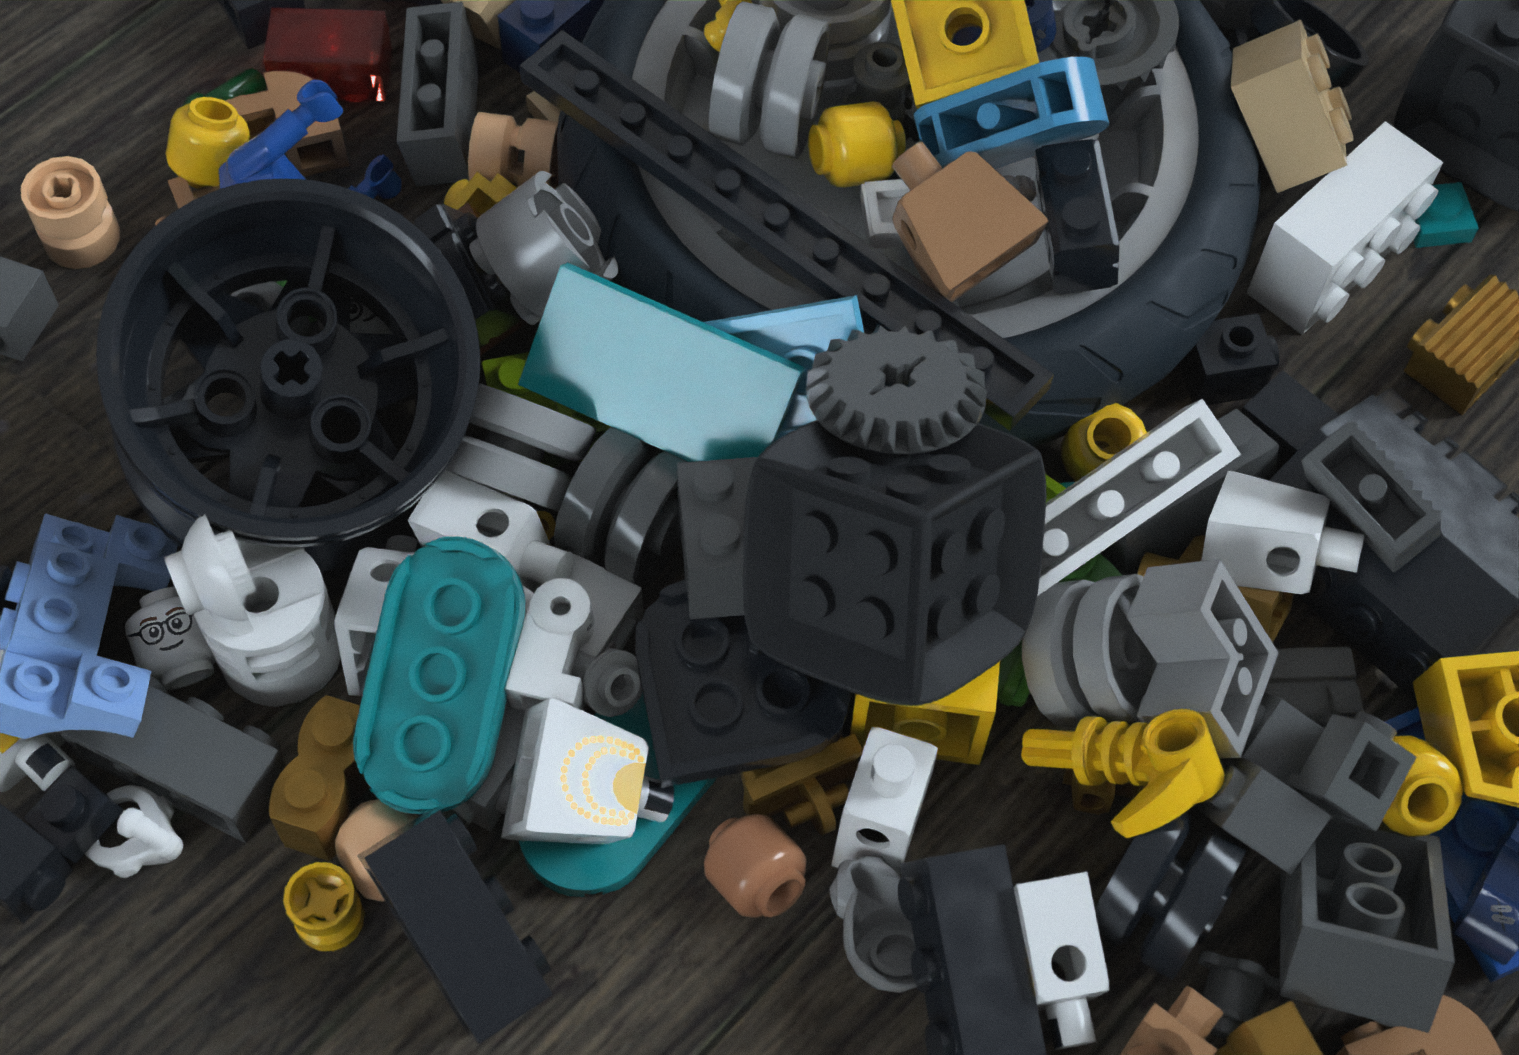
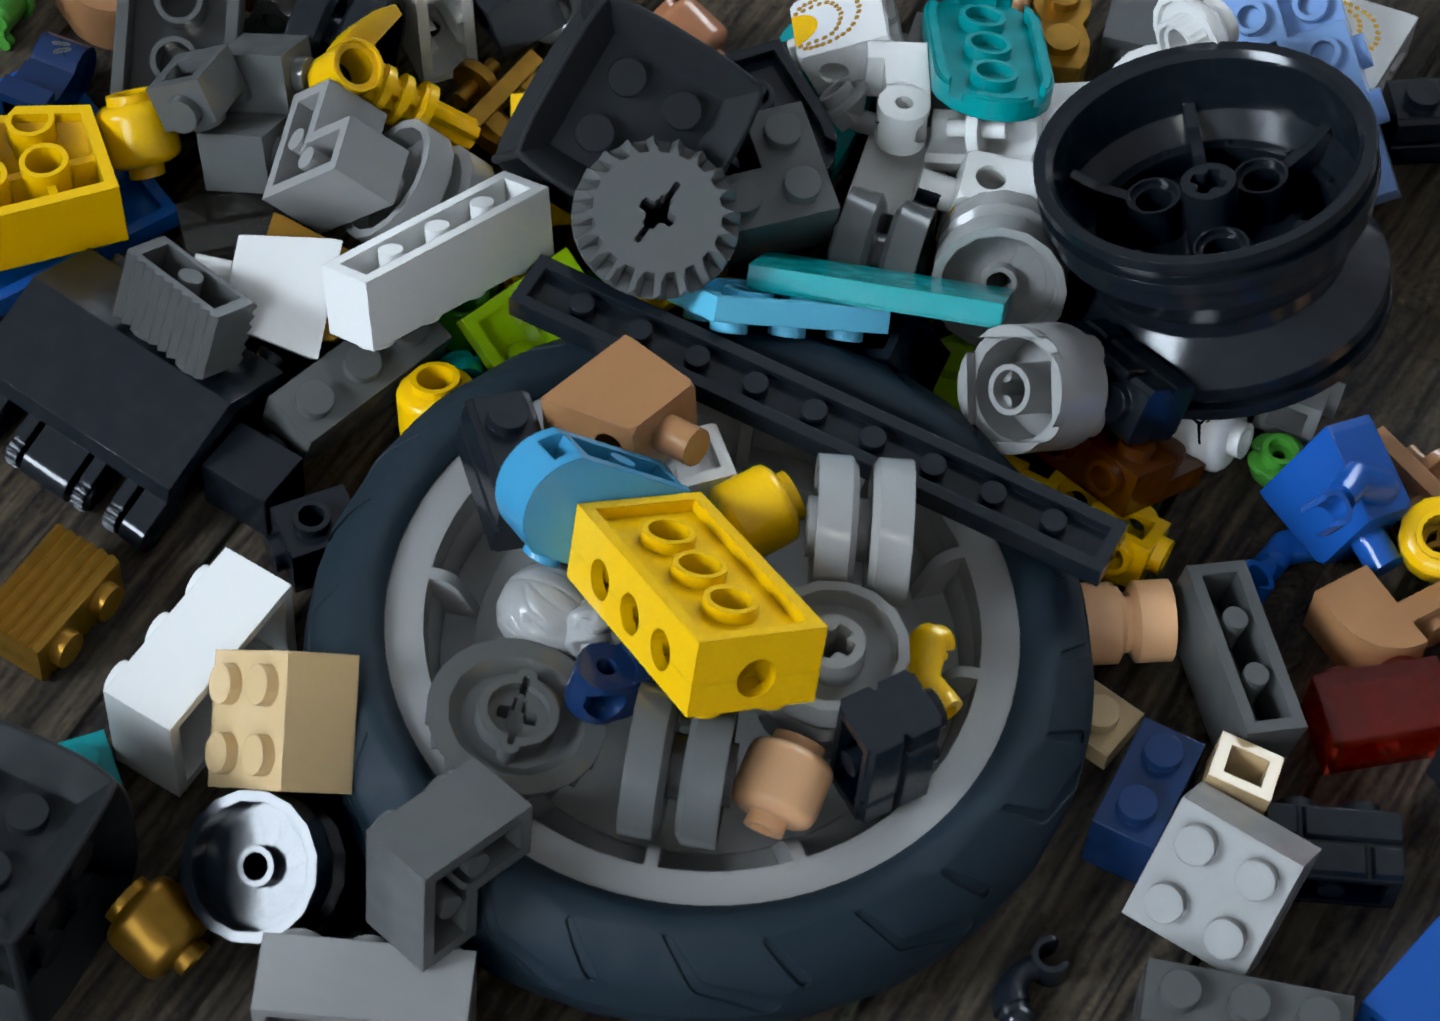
camera: 165 degrees right, 5 degrees down
none -> pearl gold head [105,876,210,979]
none -> pearl gold hips [452,49,543,156]

